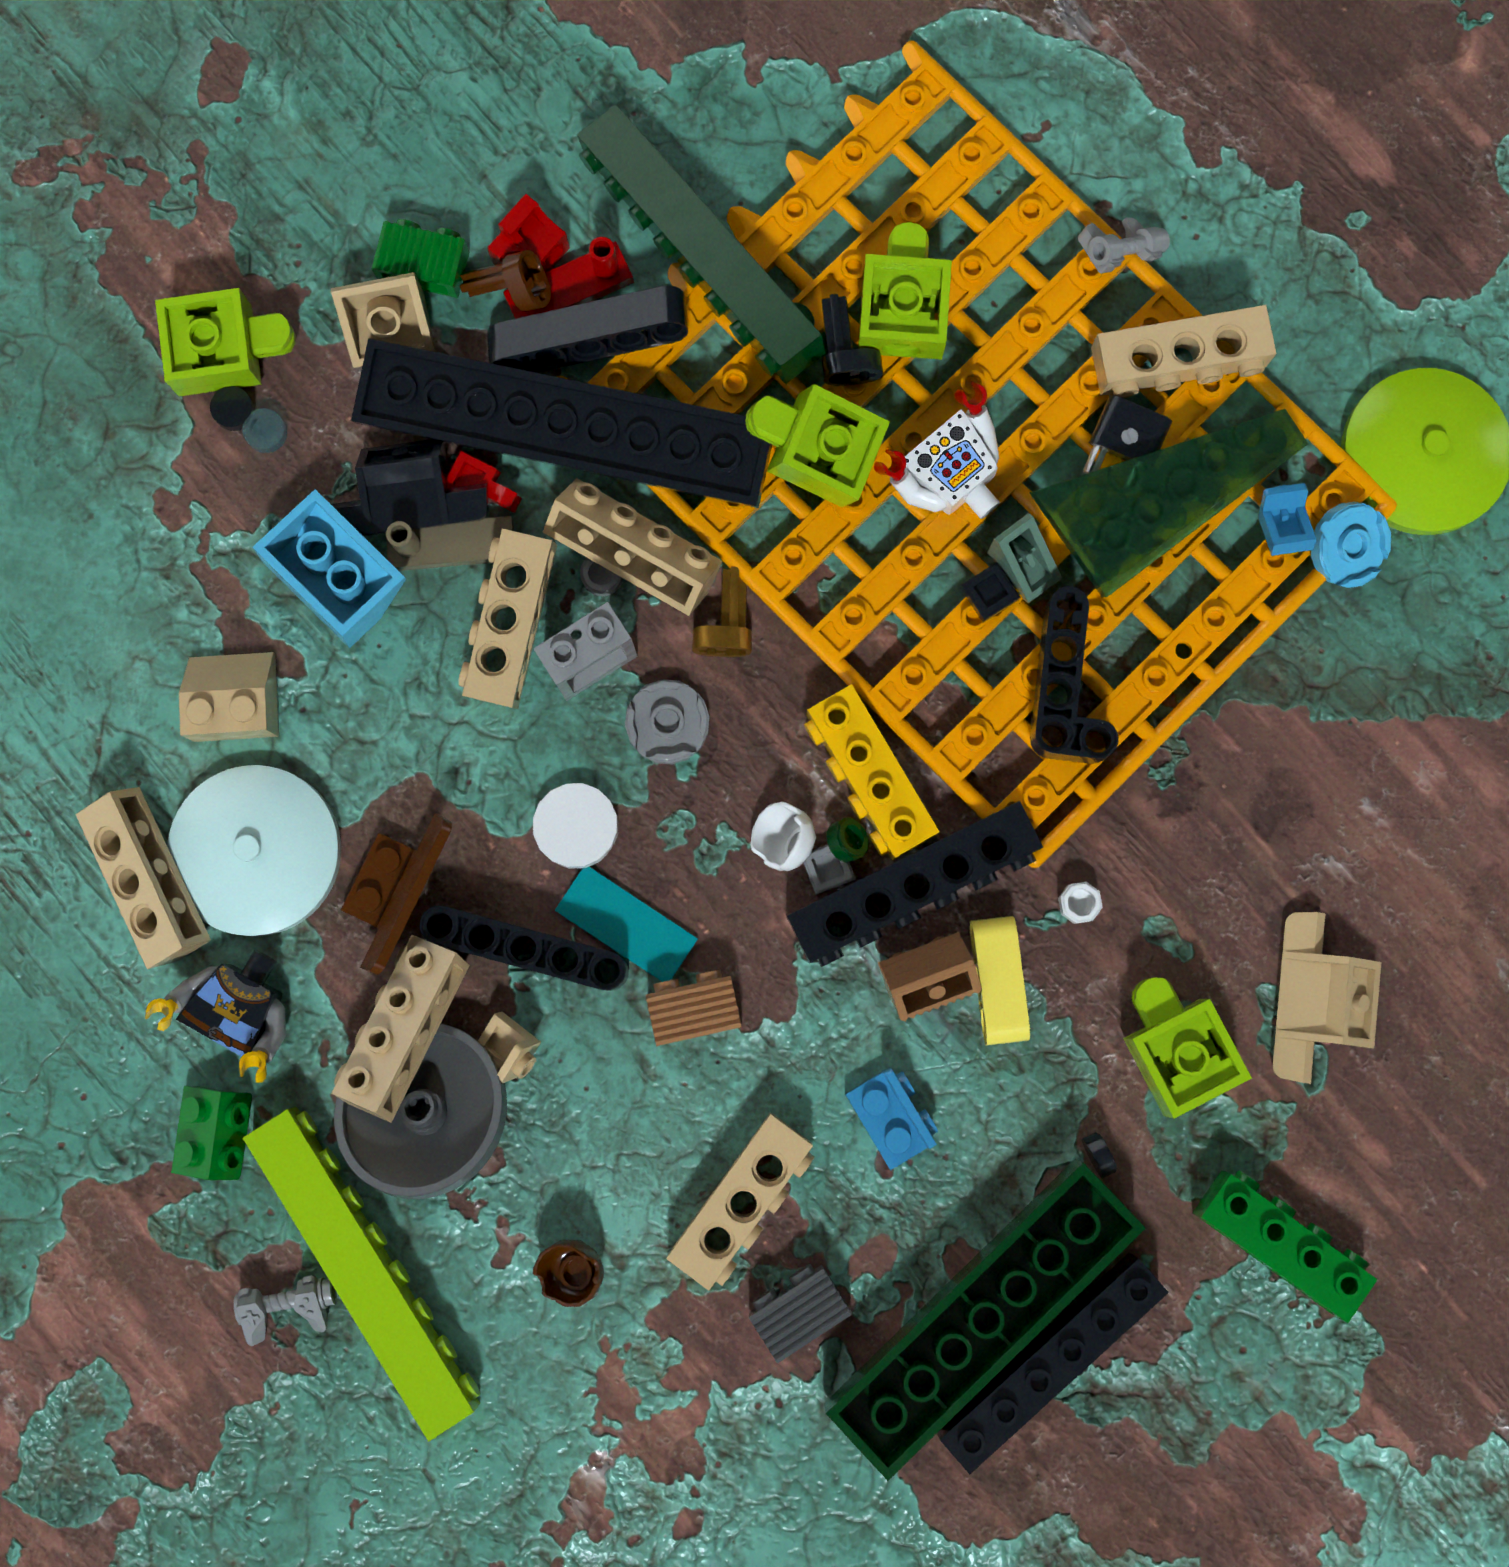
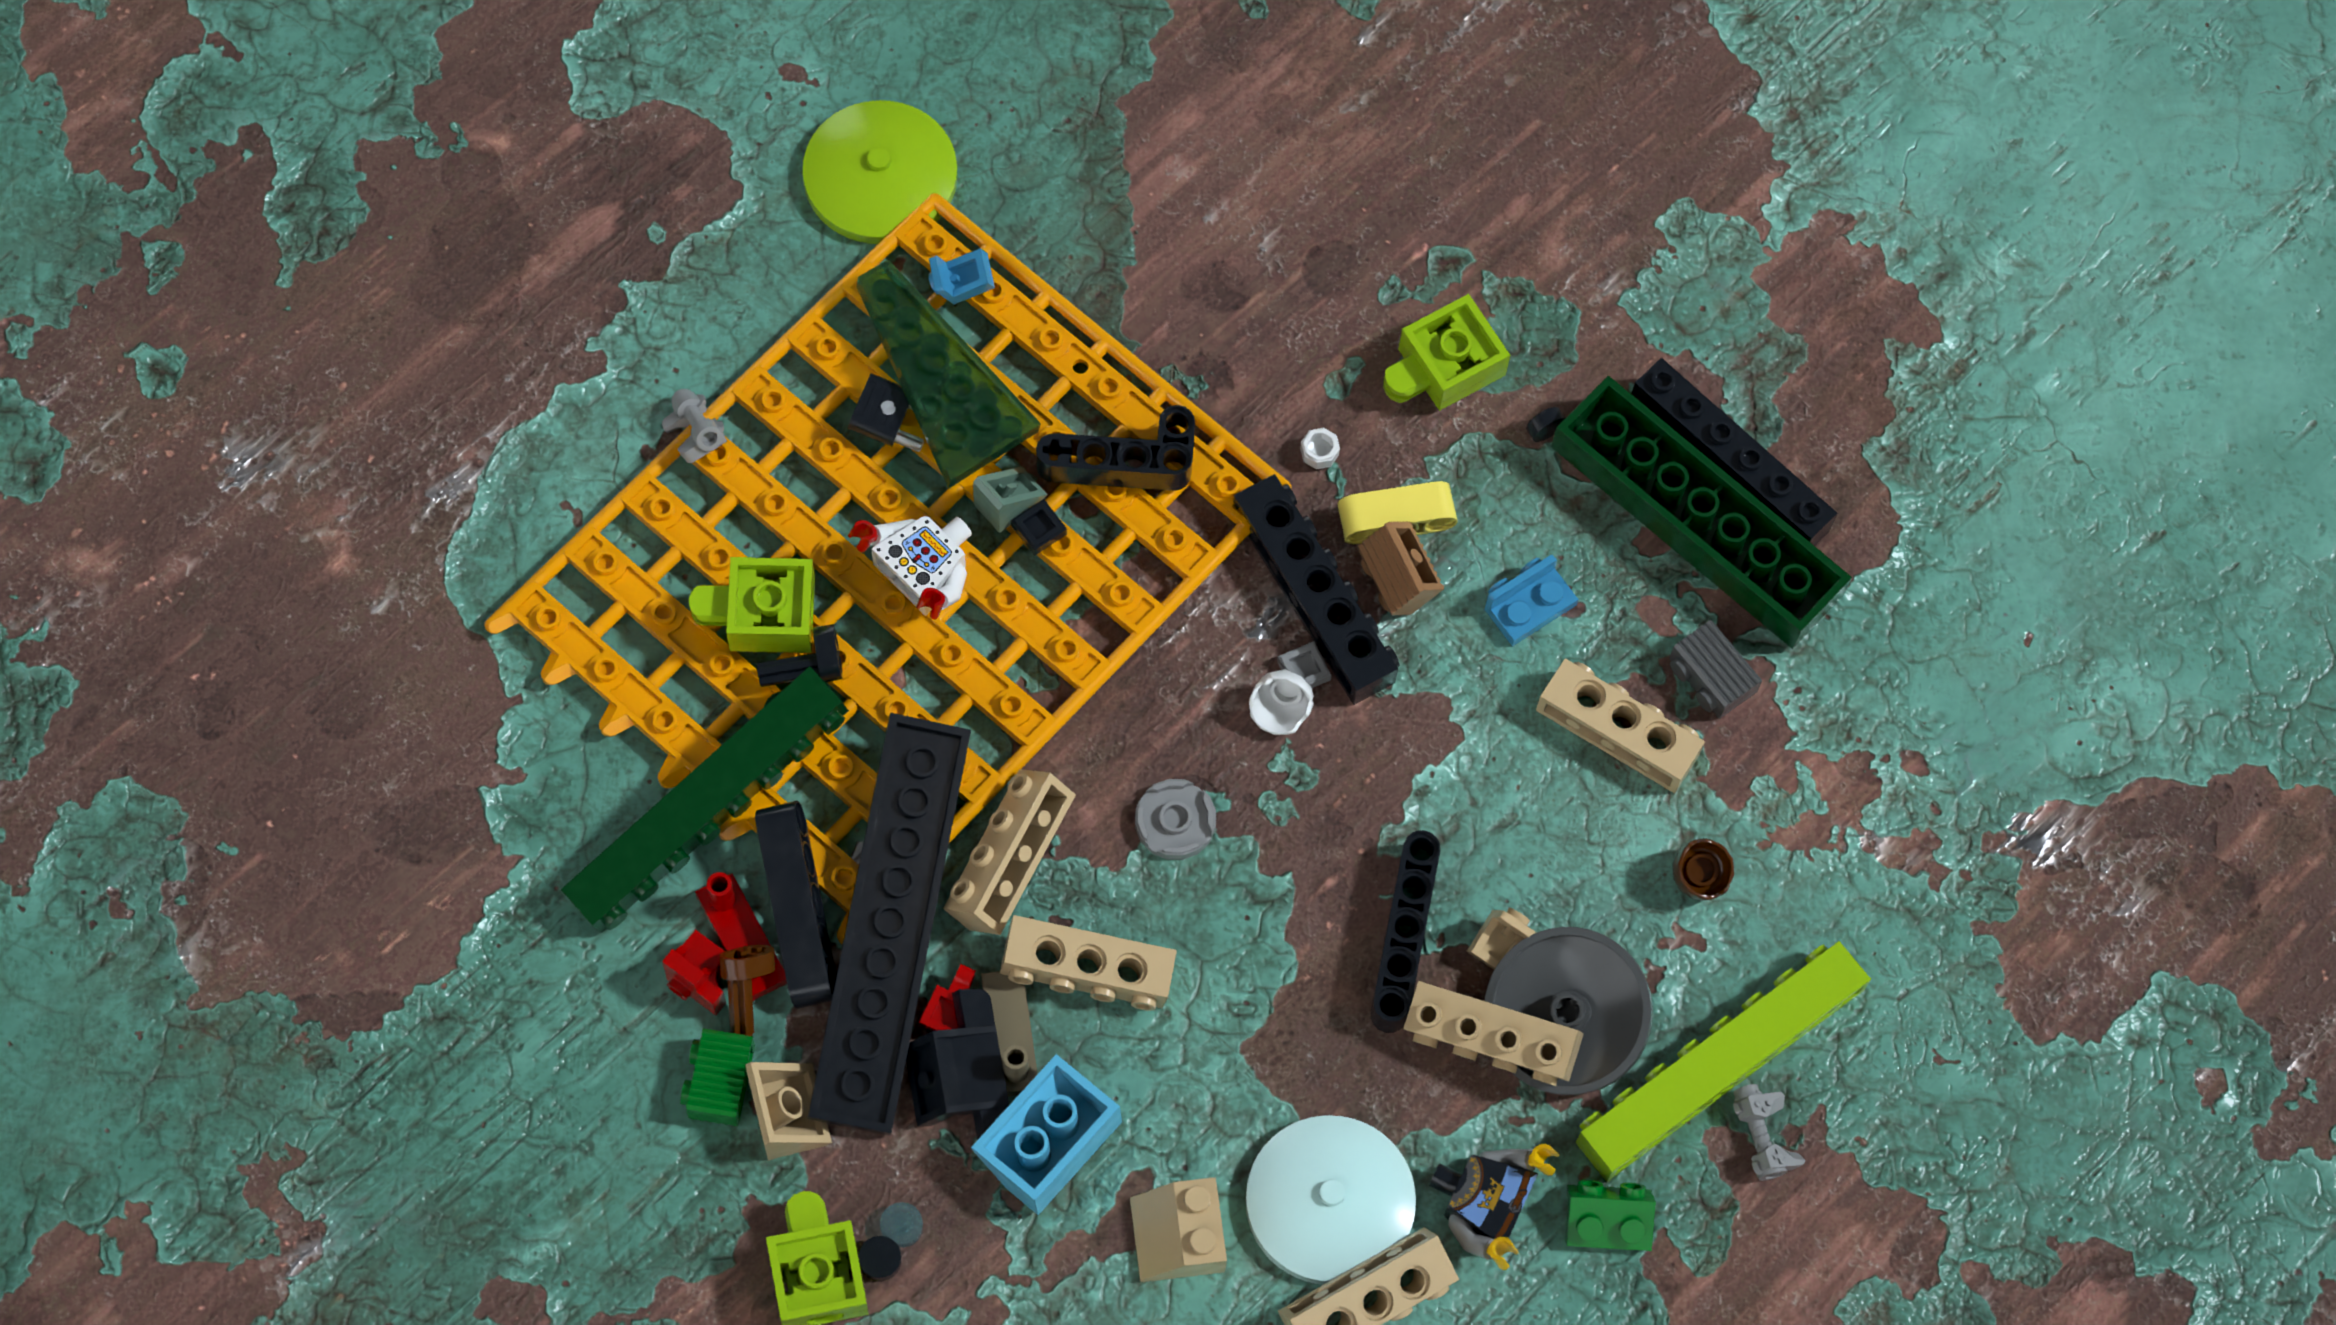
camera: 100 degrees left, 15 degrees down
reddish brown plate [341,813,452,975] -> none
light grey window [533,602,638,701] -> none
white tile [533,783,618,869] -> none
teal piece [555,867,698,982] -> none
light grey tile [580,558,623,596] -> none
medium nougat brick [646,969,742,1046] -> none
pearl gold piece [692,567,752,657] -> none
lime brick [745,384,890,507] -> none
yellow brick [804,684,940,861] -> none
dark green tile [827,817,869,863] -> none
tan brick [1091,305,1277,398] -> none
green brick [1192,1170,1378,1323] -> none
tan plate [1273,912,1381,1084] -> none
medium azure tile [1311,502,1391,588] -> none

